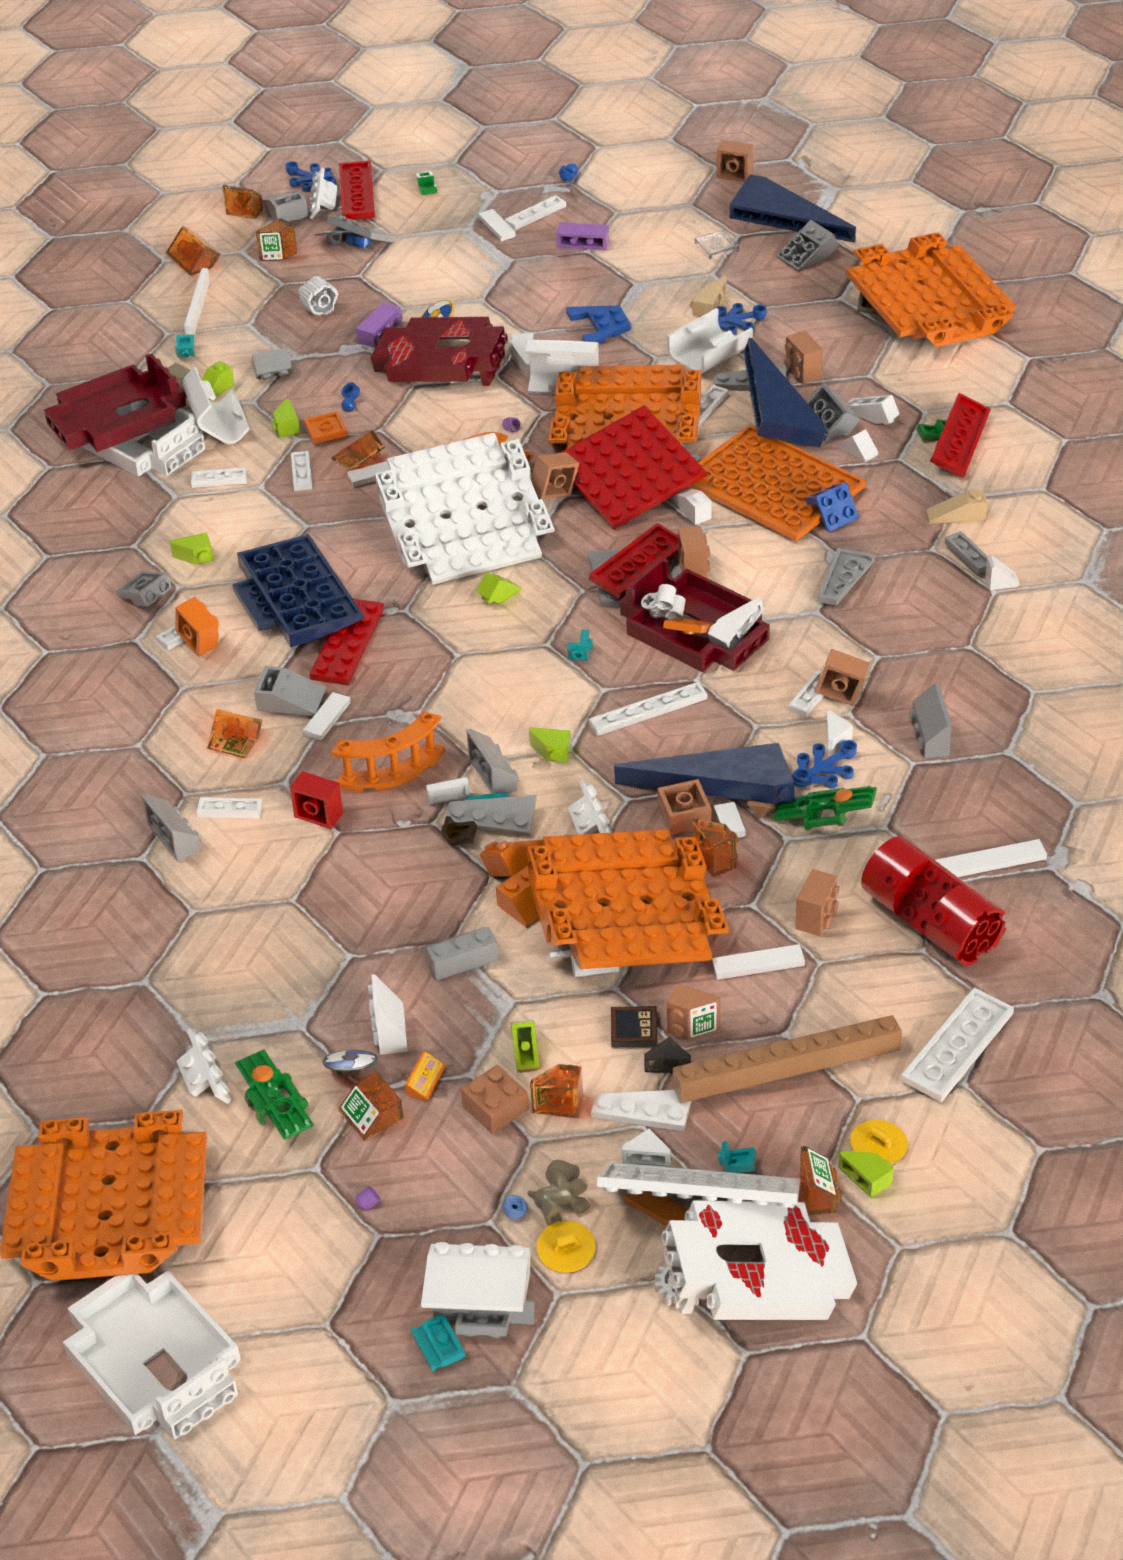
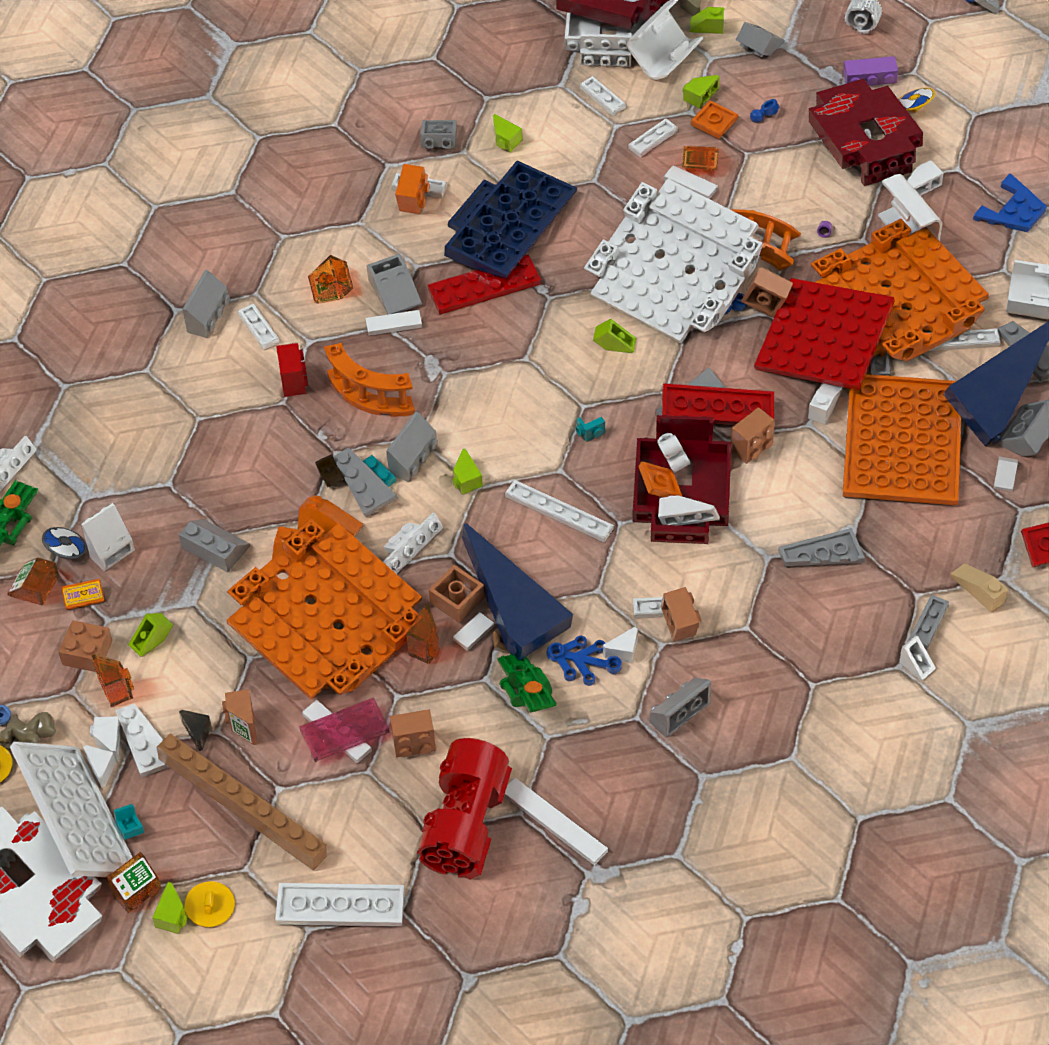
camera: 55 degrees right, 10 degrees up
white tile [426,777,470,805] -> none
tile [611,1006,658,1047] -> none
bracket [805,483,859,532] -> none
none -> white slope [90,716,121,761]
none -> clear pink plate [299,697,390,762]

